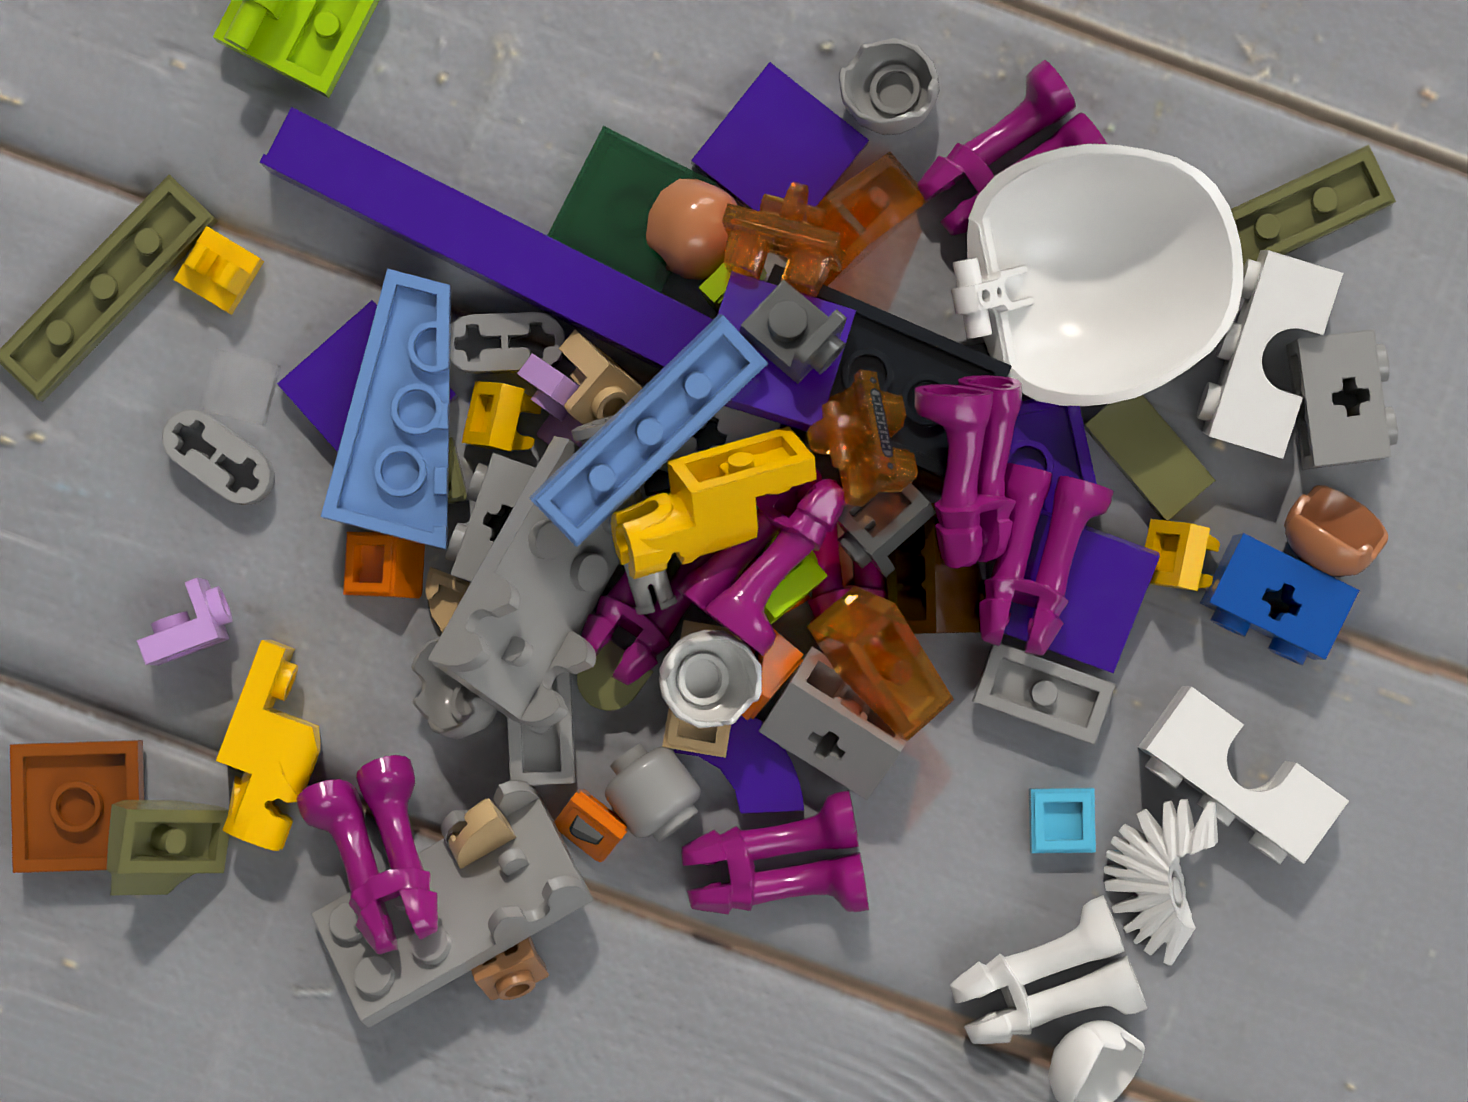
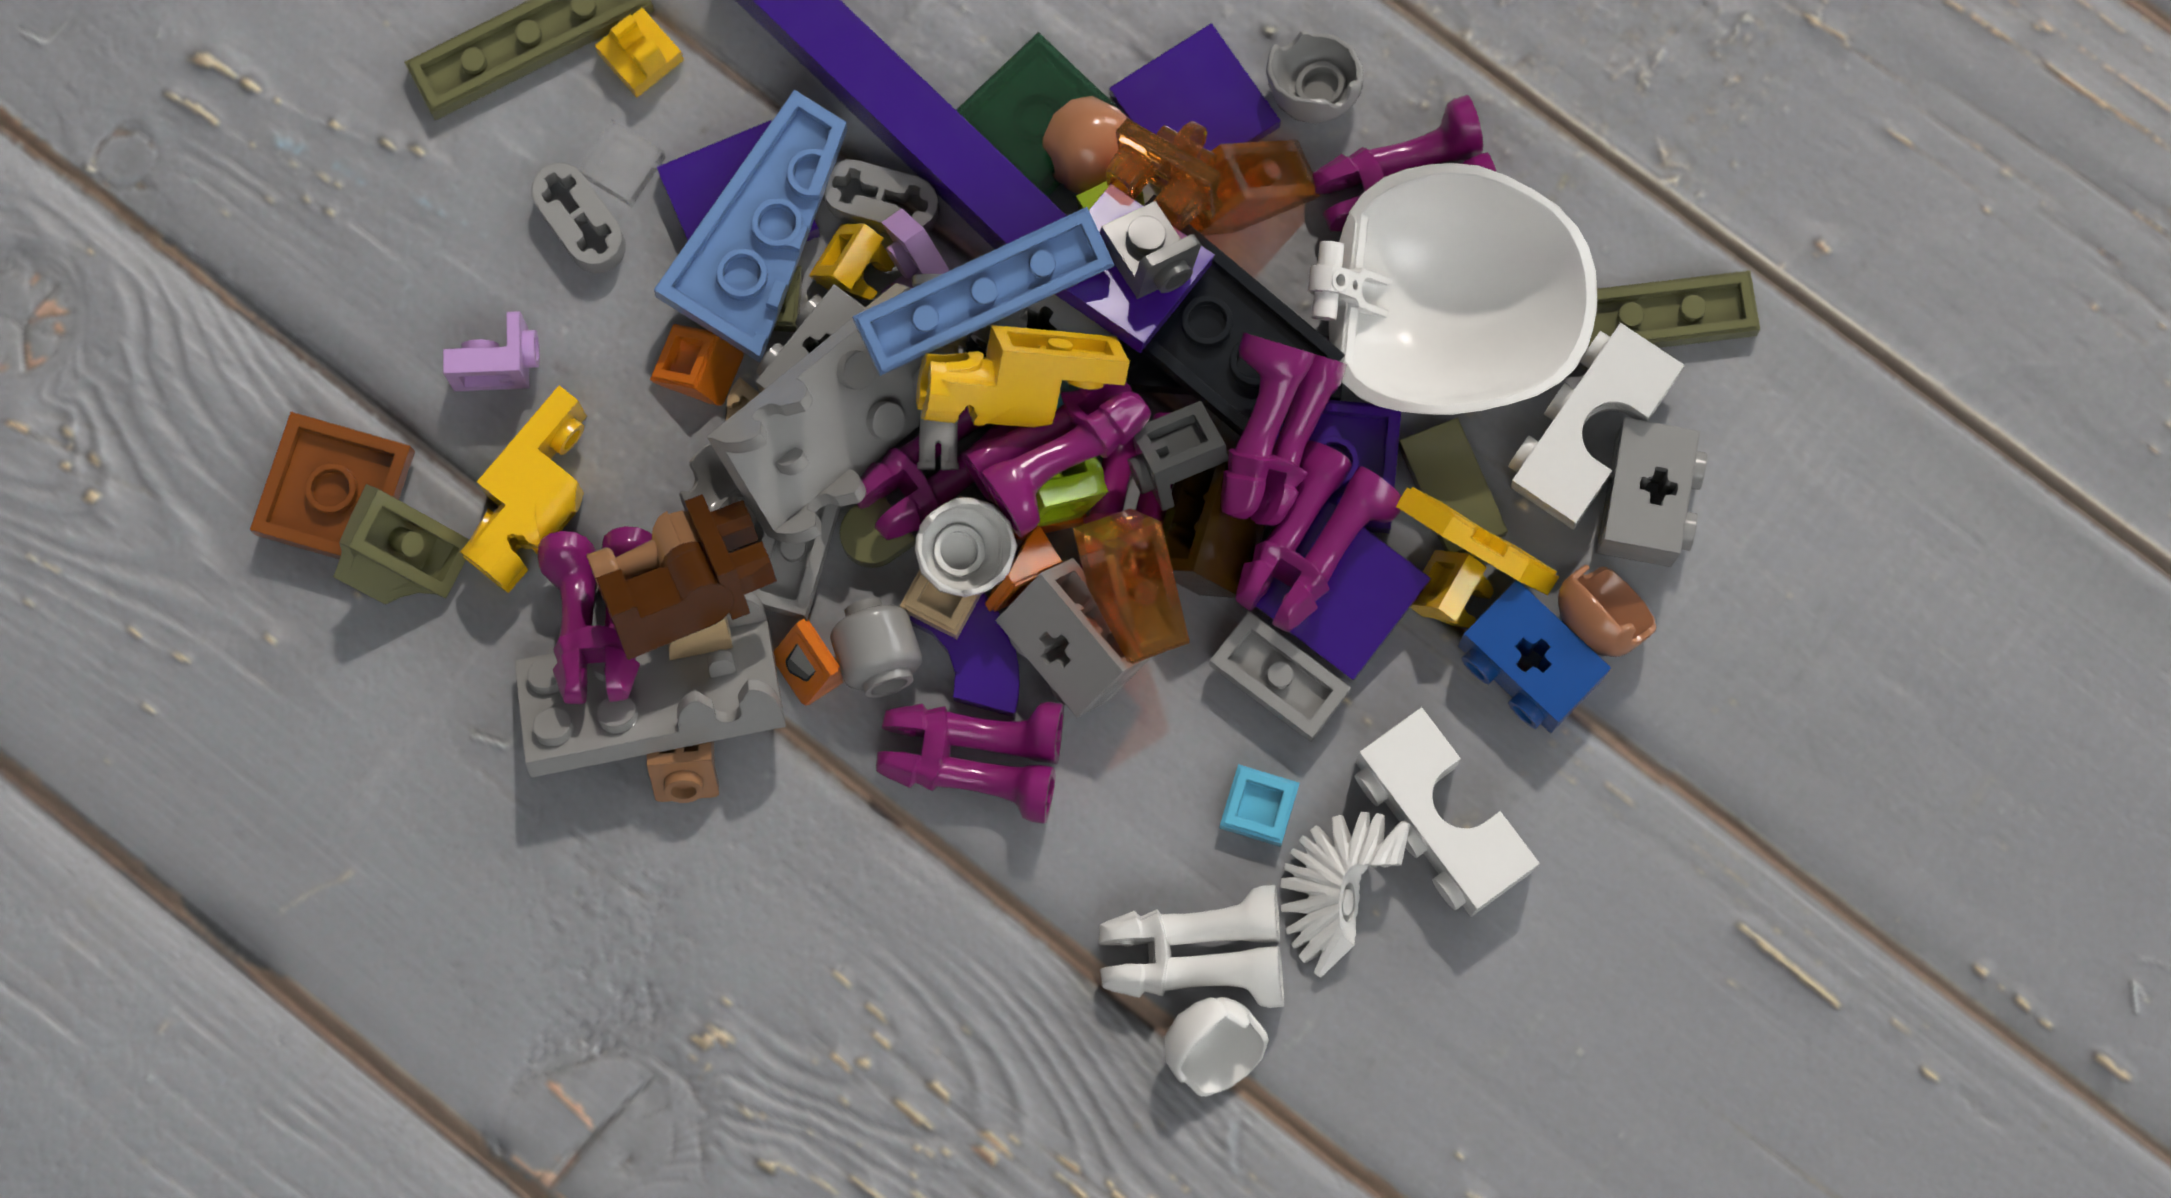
camera: 15 degrees right, 10 degrees down
tan bracket [558,330,642,425] -> none
clear orange hips [807,369,918,507] -> none
none -> reddish brown hips [586,494,777,660]
none -> yellow tile [1396,487,1559,596]

